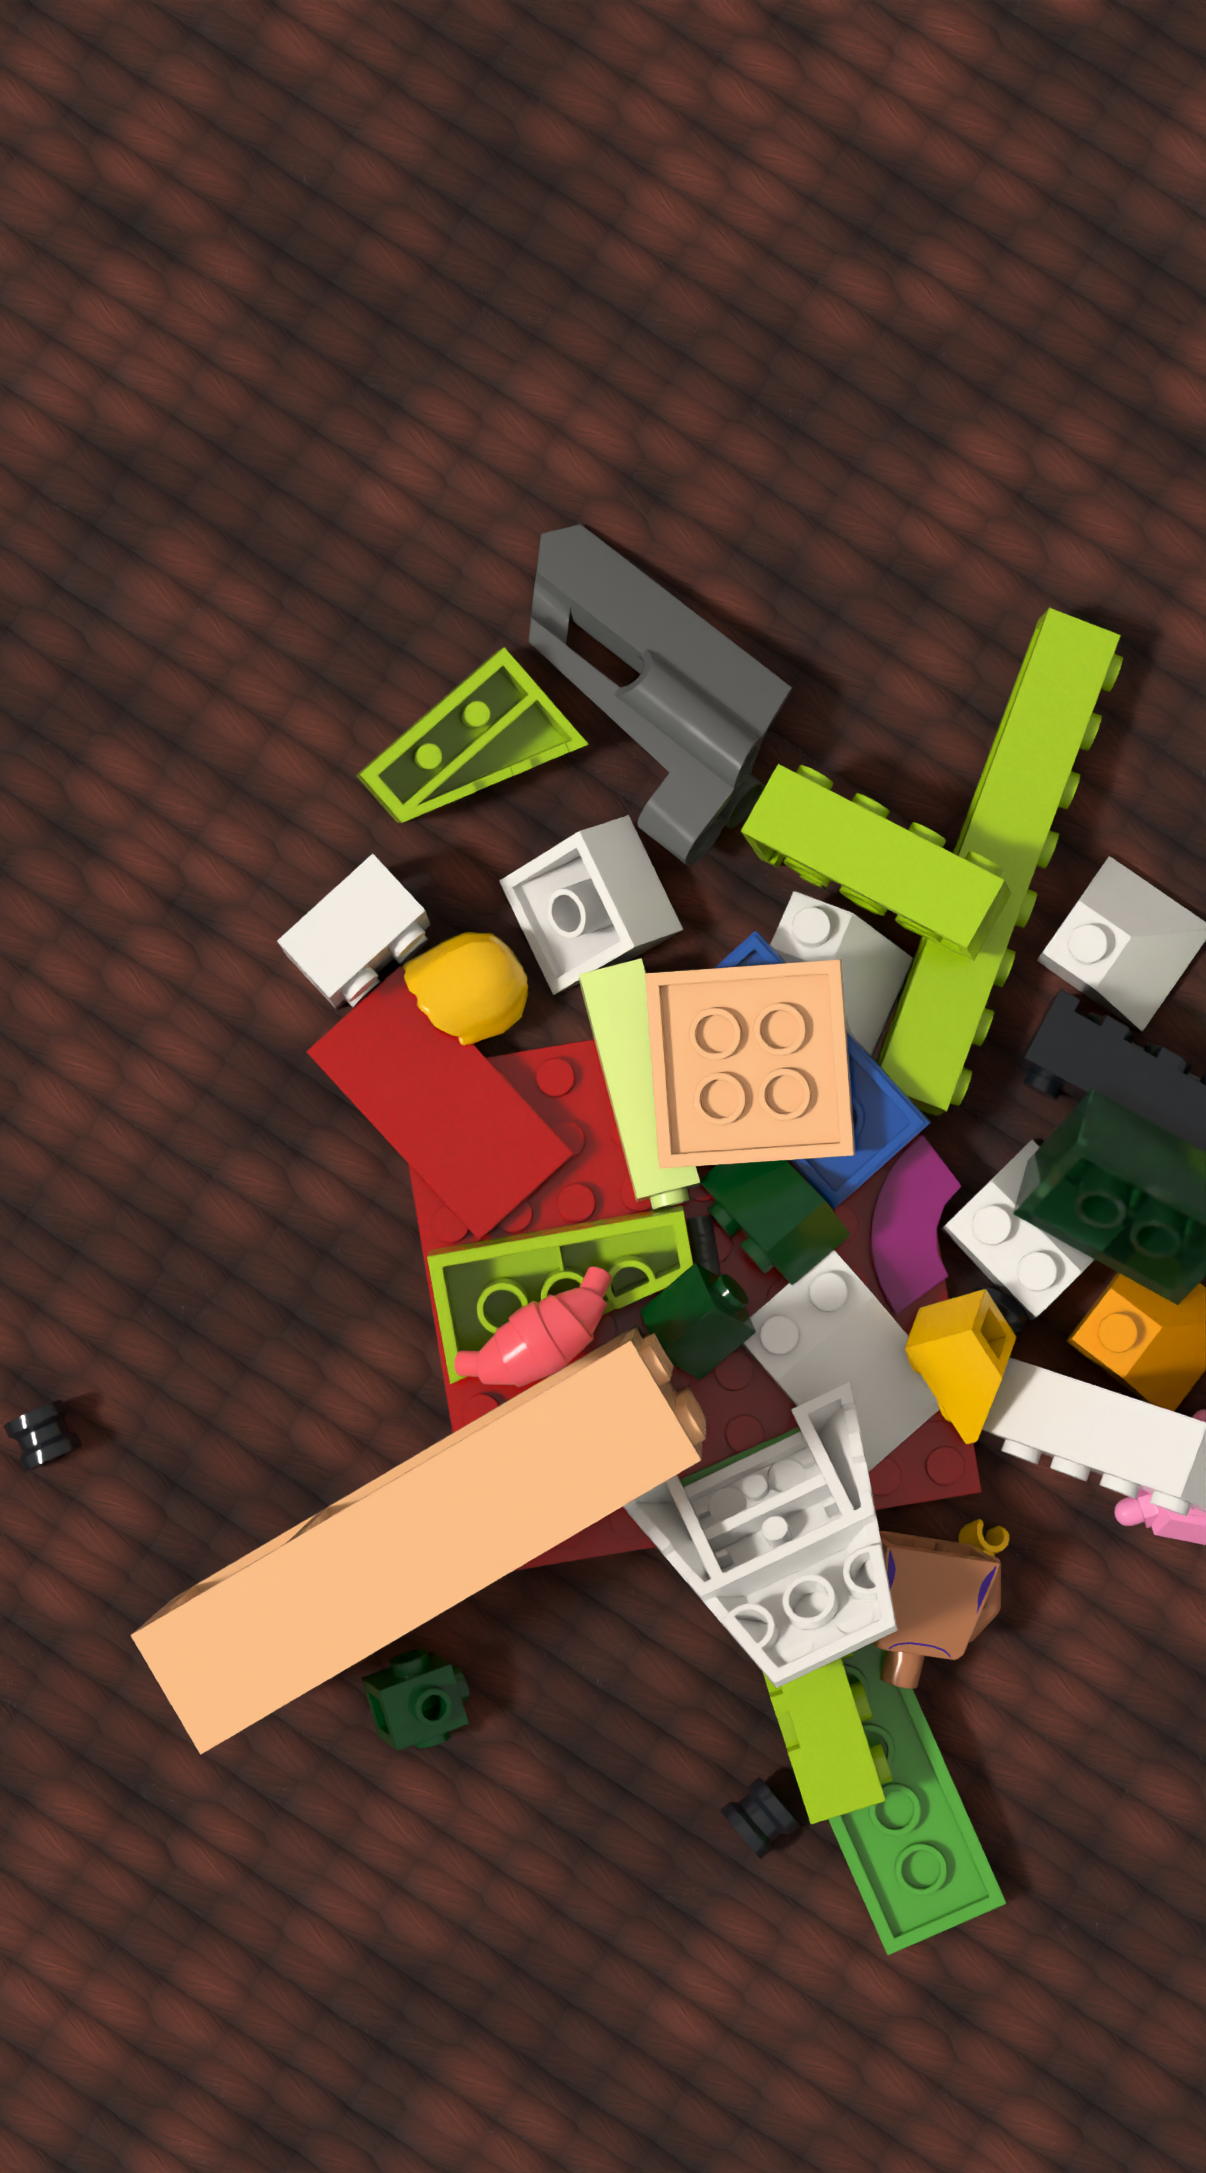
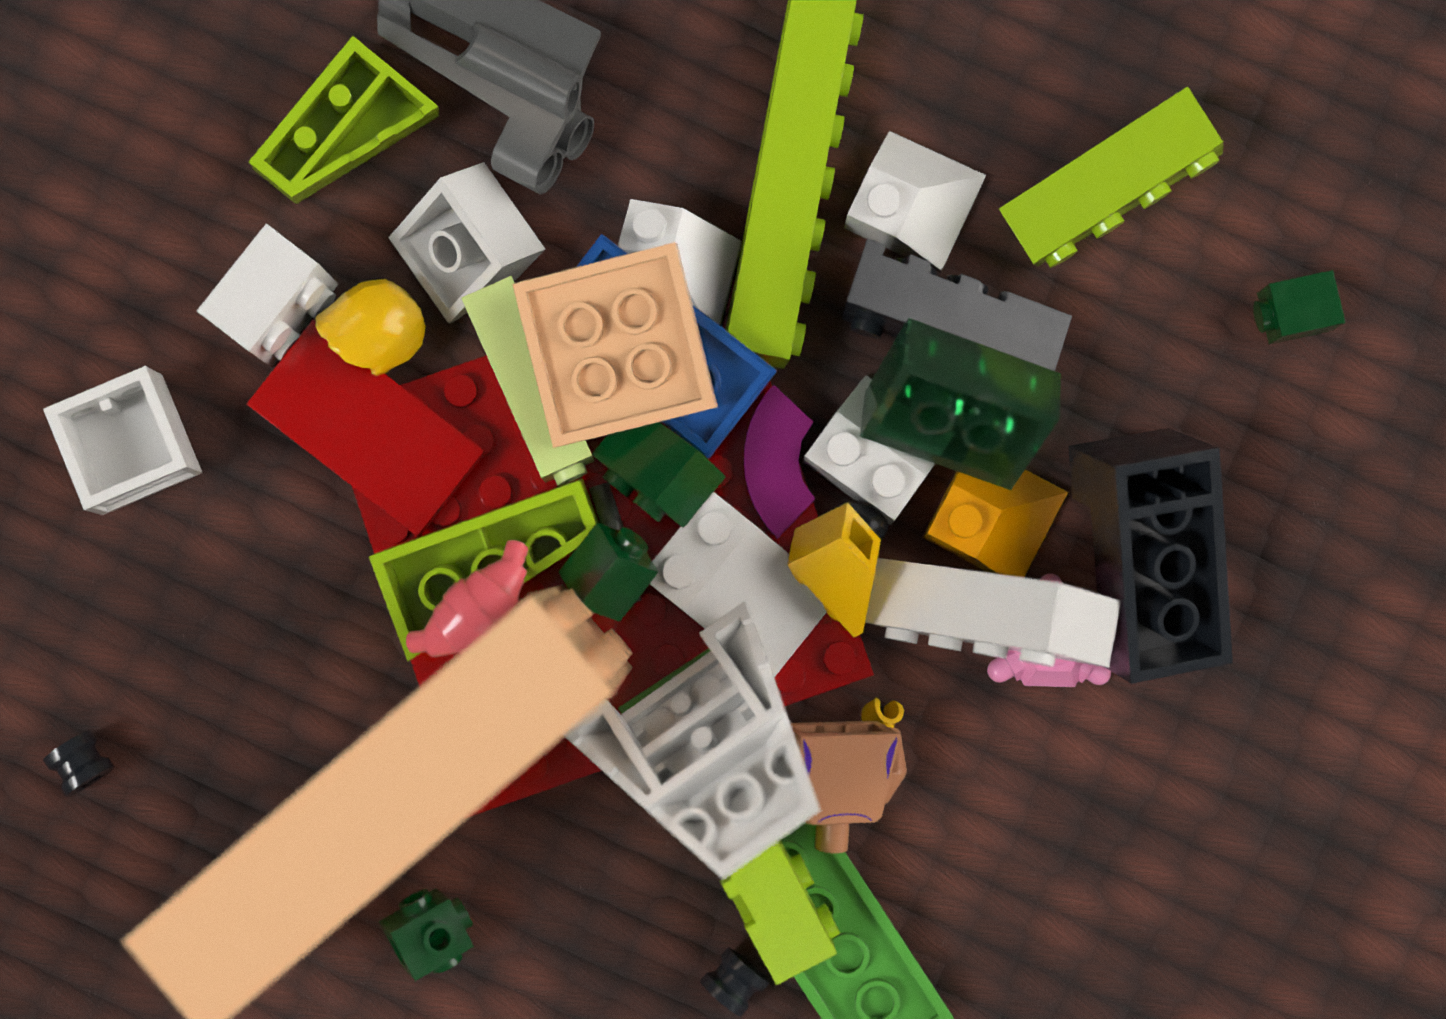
camera: 10 degrees left, 0 degrees up
lime wedge [741,764,1011,961] -> none
none -> white piece [43,366,202,515]

